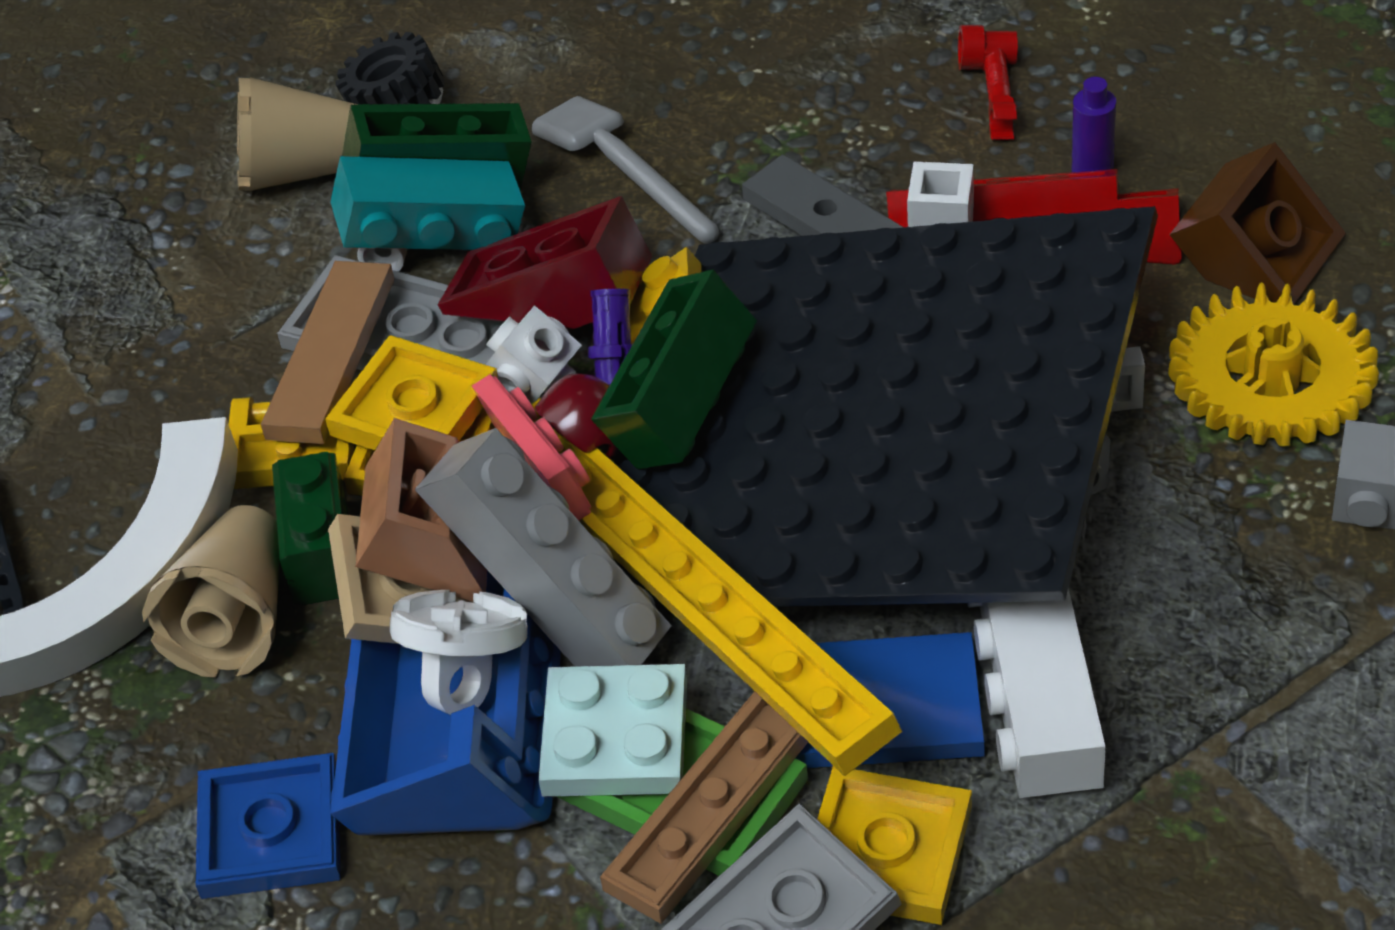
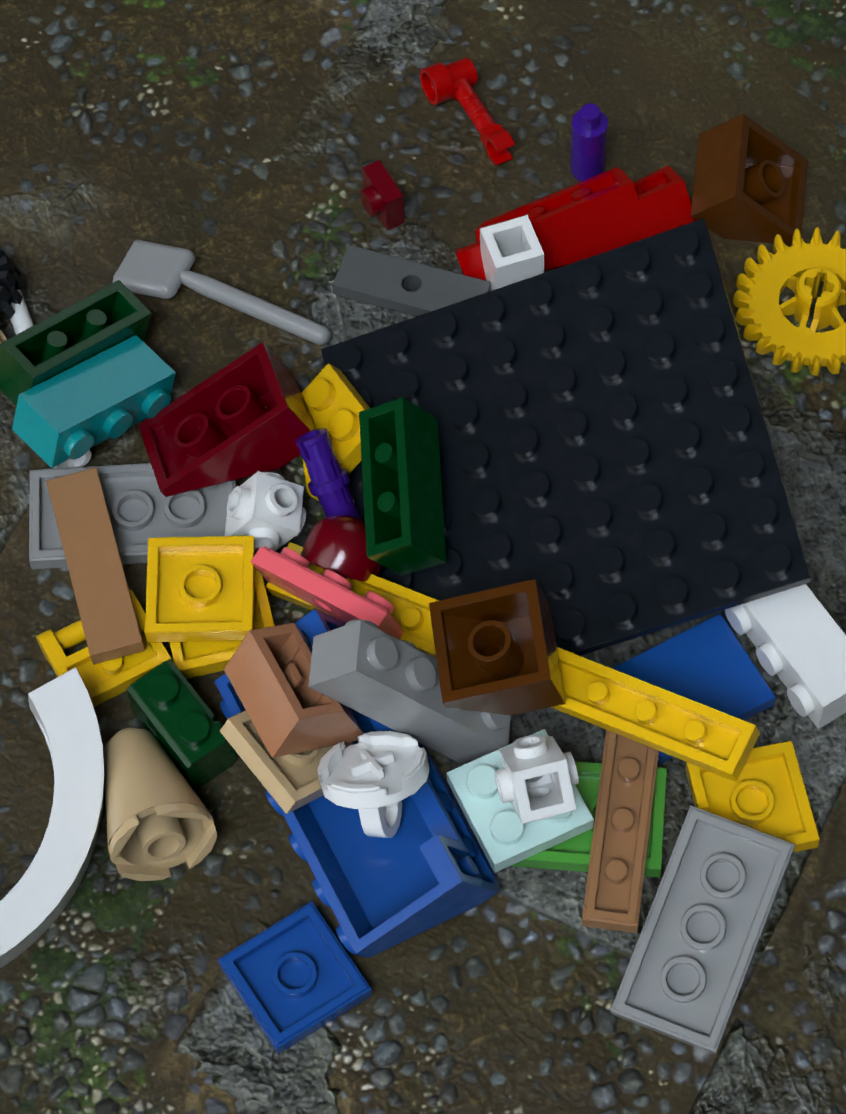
camera: 30 degrees left, 15 degrees up
none -> dark red plate [359,160,405,231]
none -> reddish brown slope [429,579,566,716]
none -> white brick [494,735,579,824]

